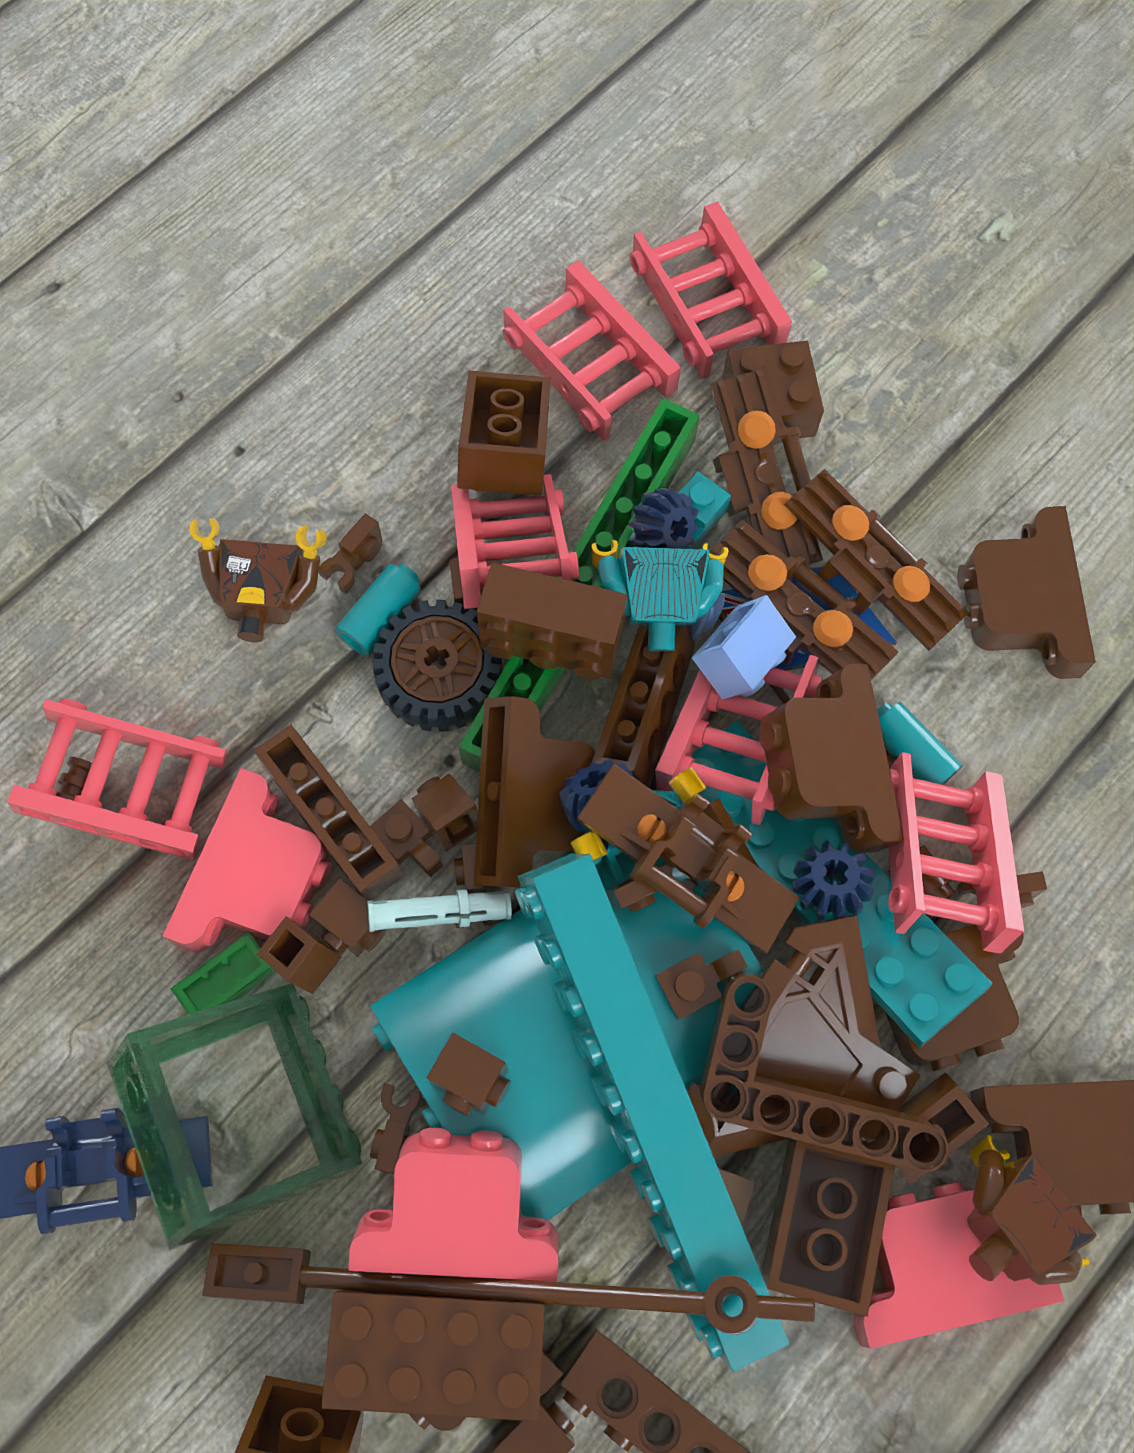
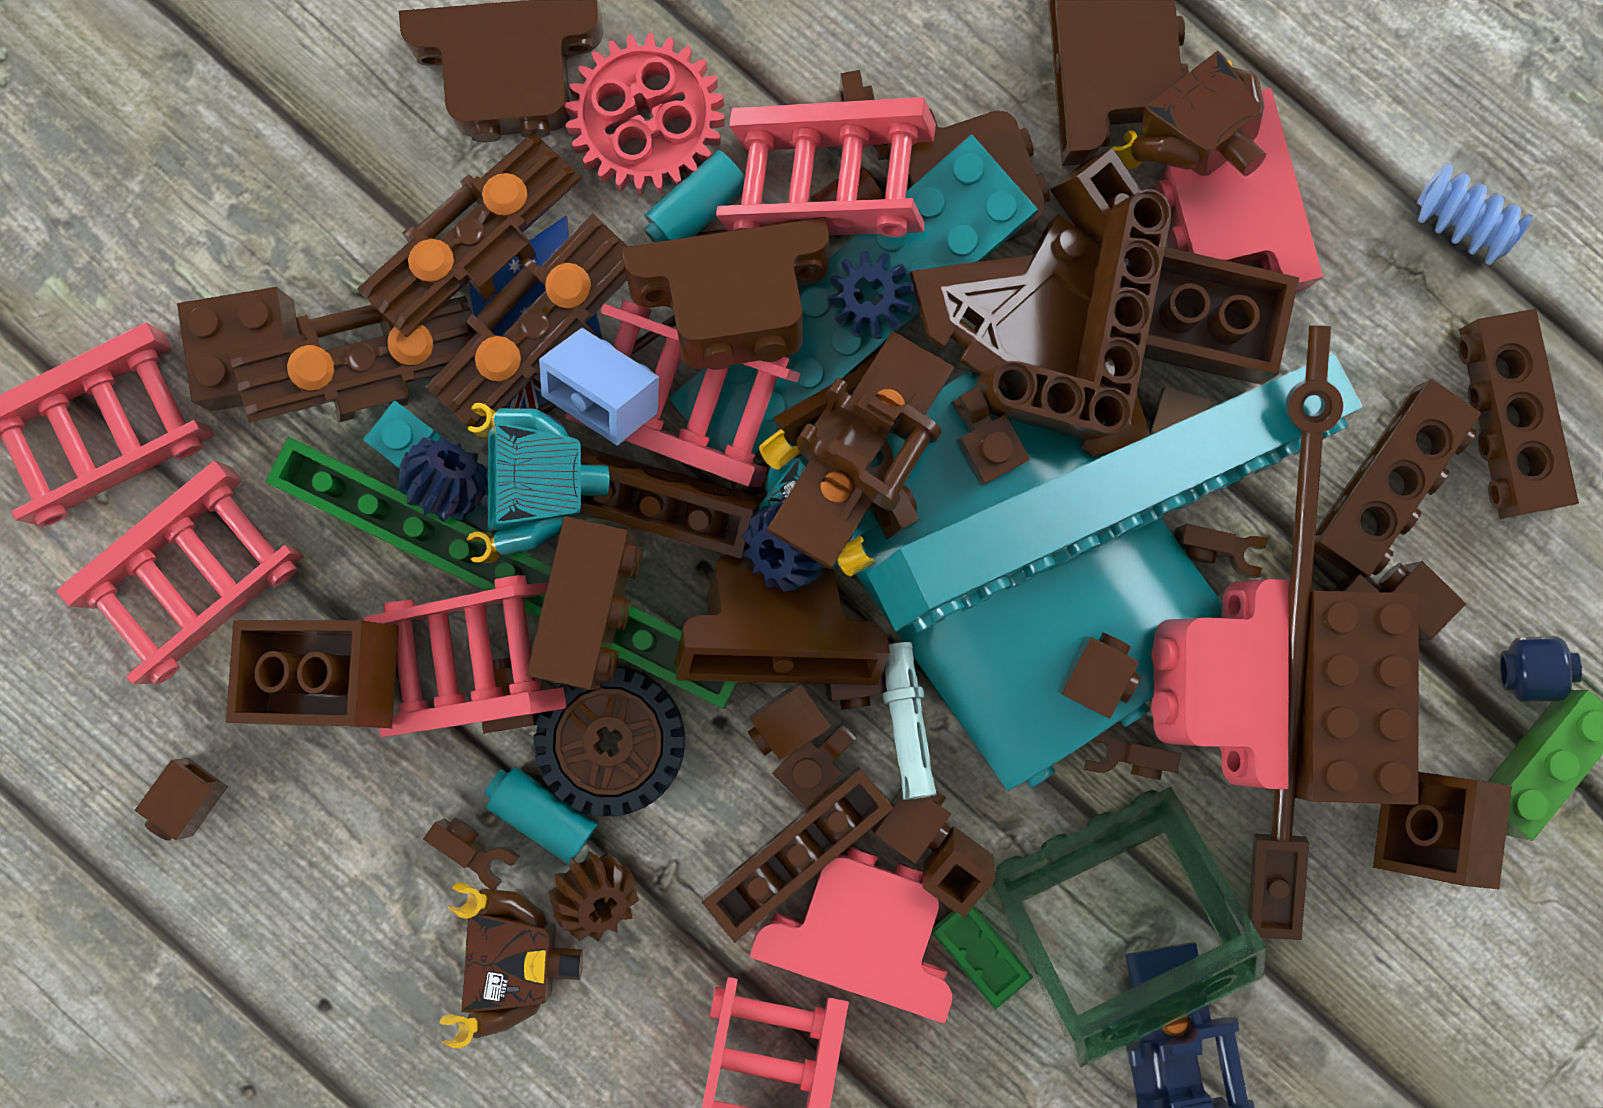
camera: 95 degrees left, 15 degrees up
none -> reddish brown brick [134,758,228,841]
none -> reddish brown gear [548,851,639,942]
none -> coral gear [565,33,725,196]
none -> reddish brown plate [1174,524,1268,579]

